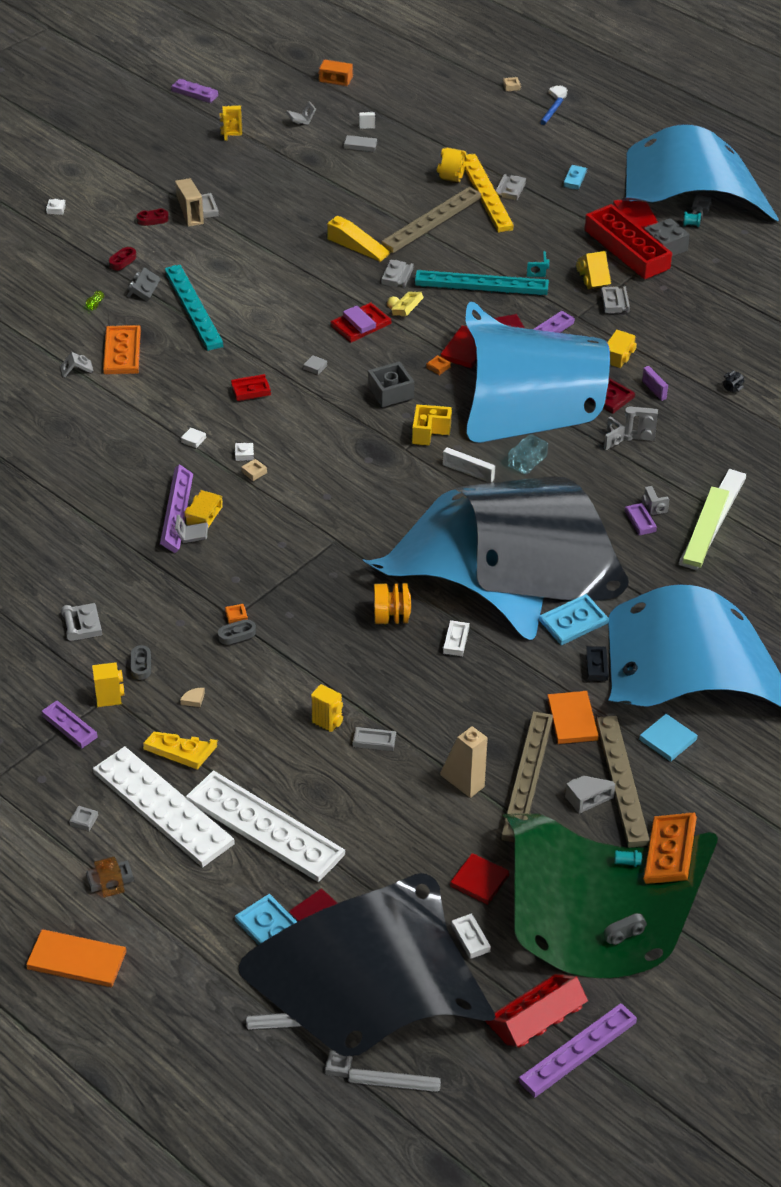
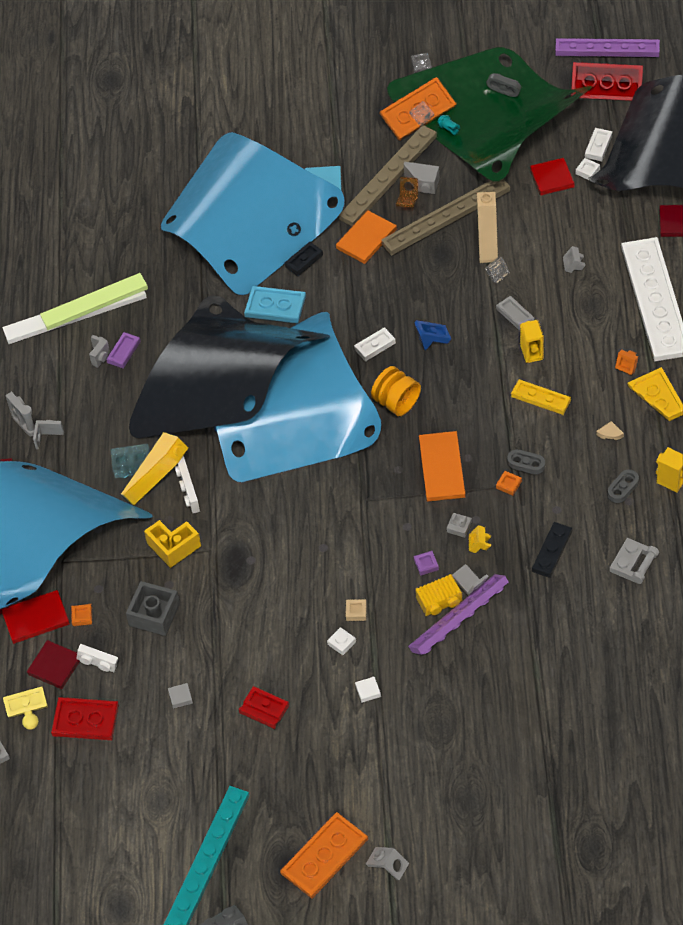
camera: 130 degrees left, 10 degrees up
medium lavender tile [343,306,376,333] -> none
none -> dark red tile [27,640,80,689]
none -> white plate [77,644,118,672]
none -> yellow slope [121,432,188,505]
none -> clear orange bracket [396,177,418,207]
none -> clear tile [409,101,435,126]
none -> clear plate [411,53,431,72]
none -> medium lavender tile [414,551,439,576]
none -> blue slope [415,320,451,350]
none -> orange tile [419,431,465,502]
none -> light grey tile [447,513,472,538]
none -> yellow tile [469,525,491,553]
none -> clear tile [485,257,510,283]
none -> yellow tile [511,379,571,415]
none -> black plate [532,522,572,578]
none -> light grey tile [563,246,585,273]
none -> white plate [576,158,600,180]
none -> orange tile [615,350,638,375]

